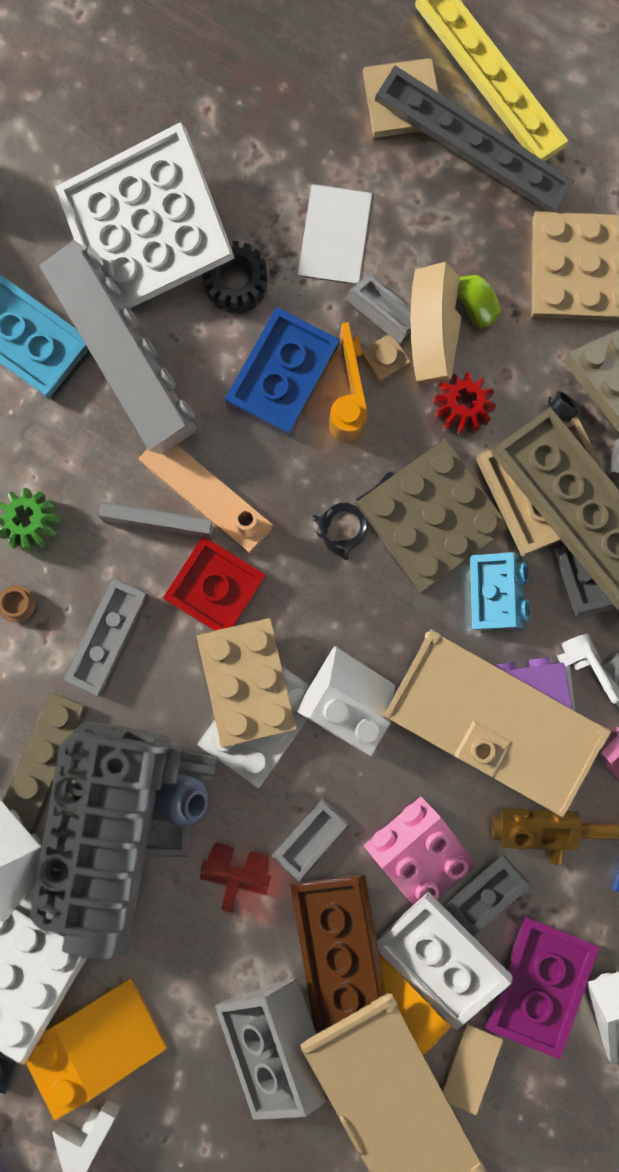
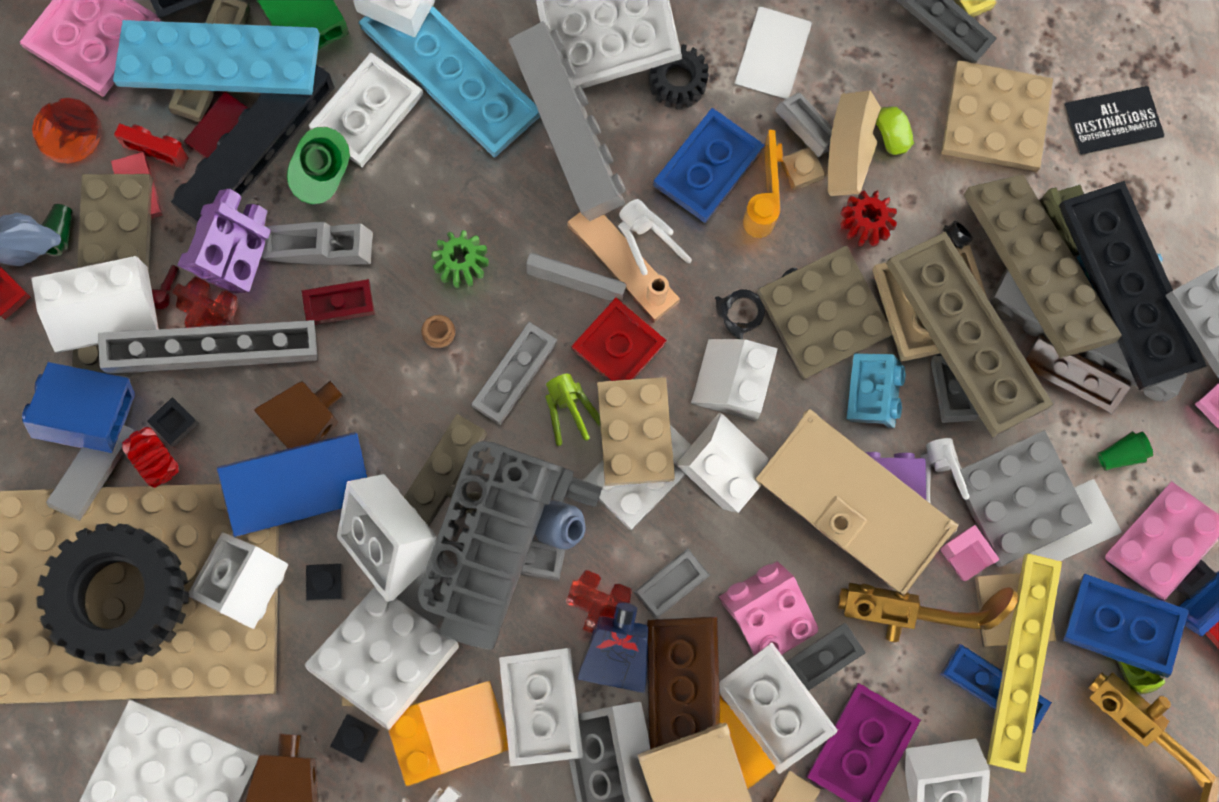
camera: 10 degrees right, 5 degrees down
none -> white plate [499,648,583,766]
none -> lime plant [545,373,600,446]
none -> dark blue torso [578,603,648,693]
none -> white plant [618,199,692,275]
none -> white slope [691,339,778,422]

